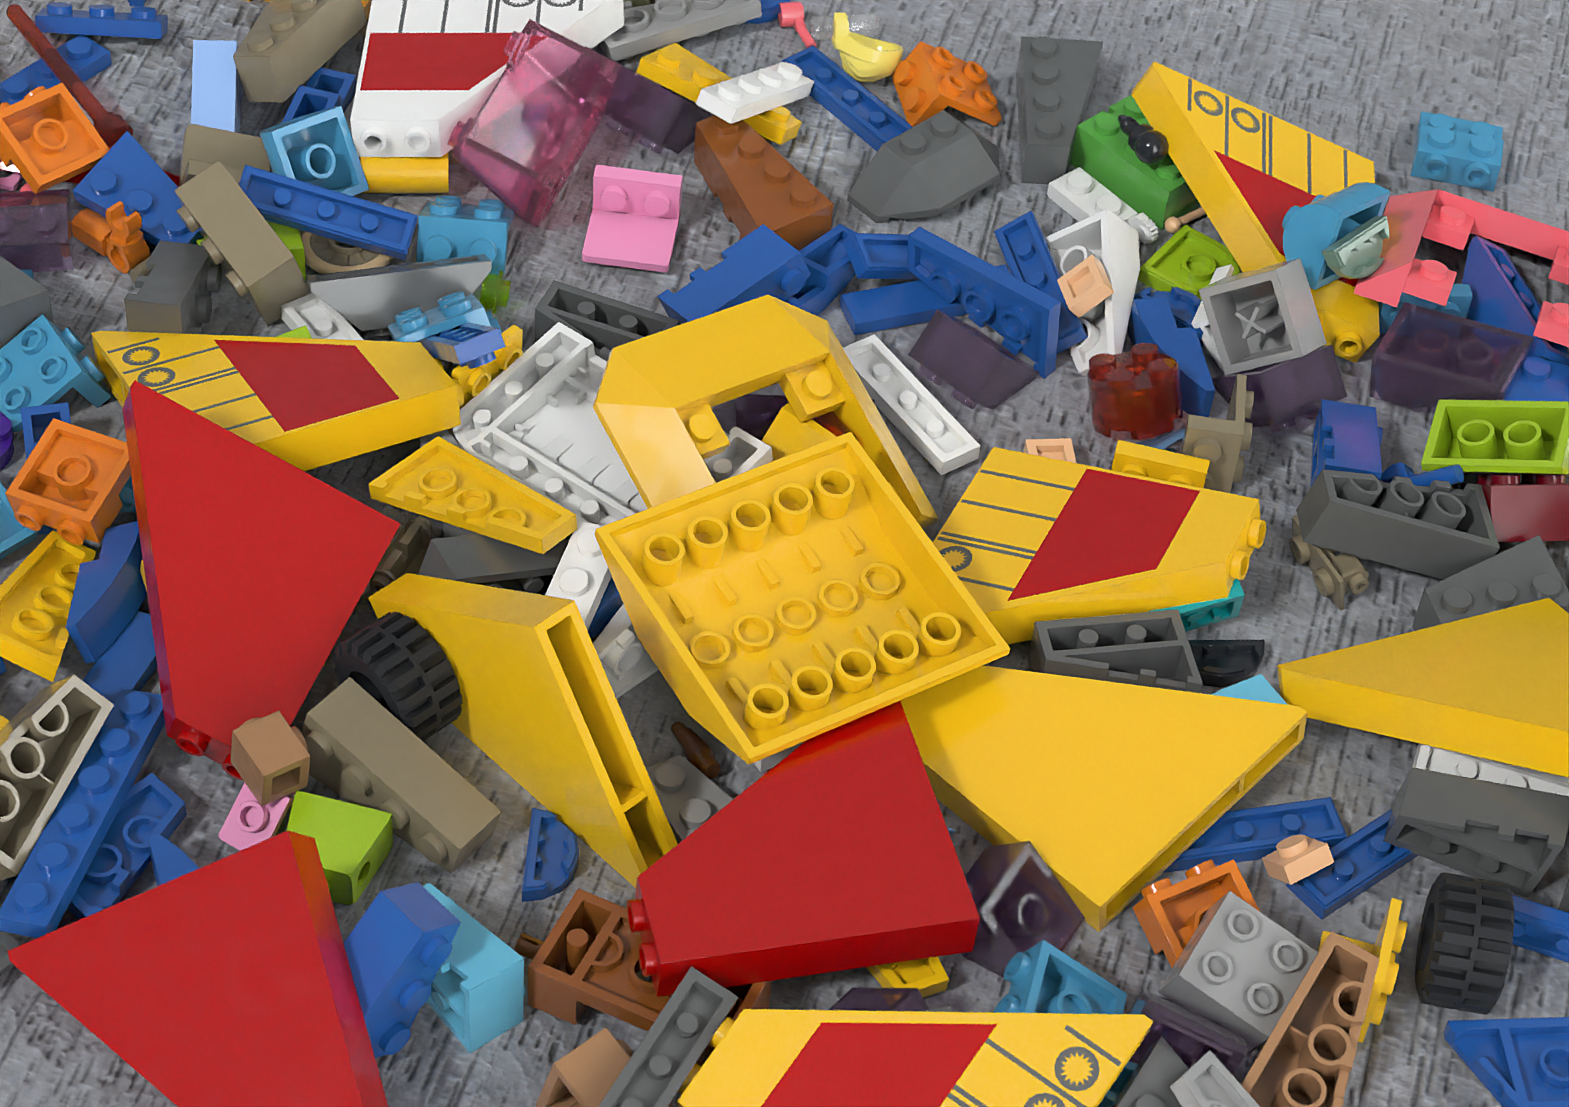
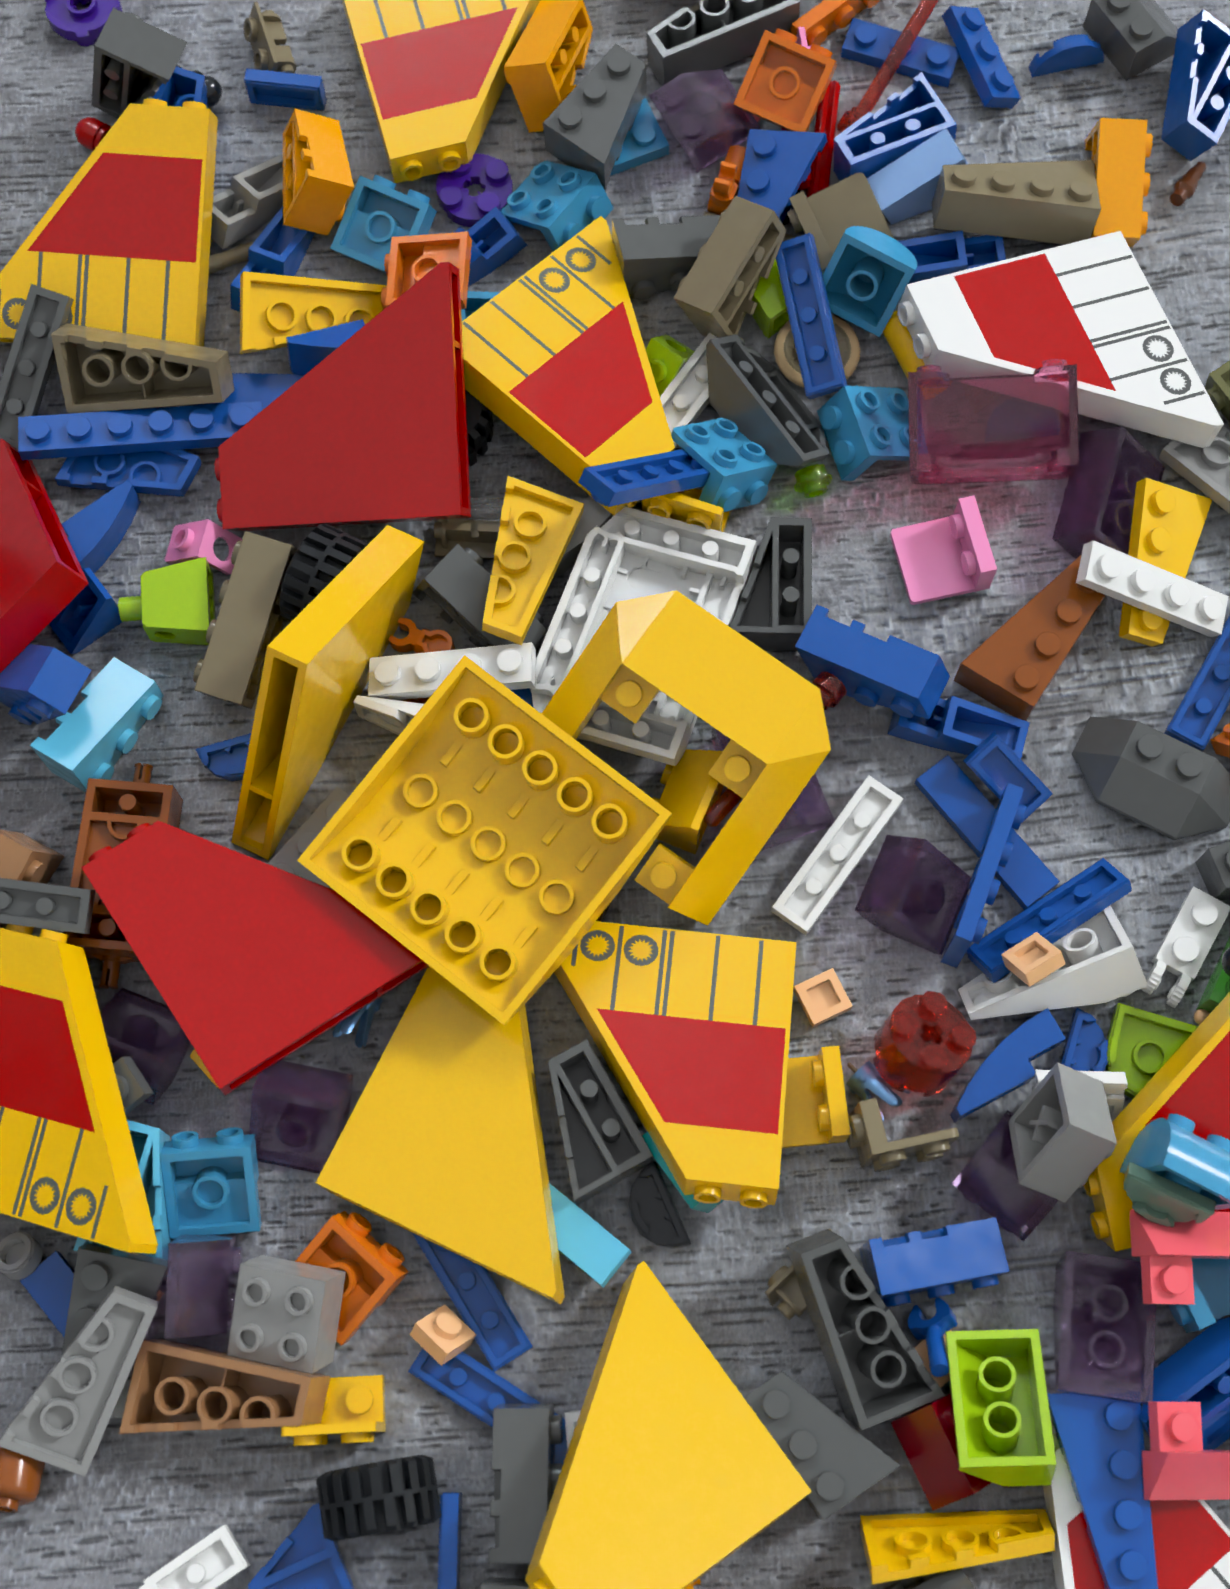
camera: 75 degrees right, 25 degrees up
medium nougat brick [230,711,310,807] -> none
none -> blue wedge [833,72,957,181]

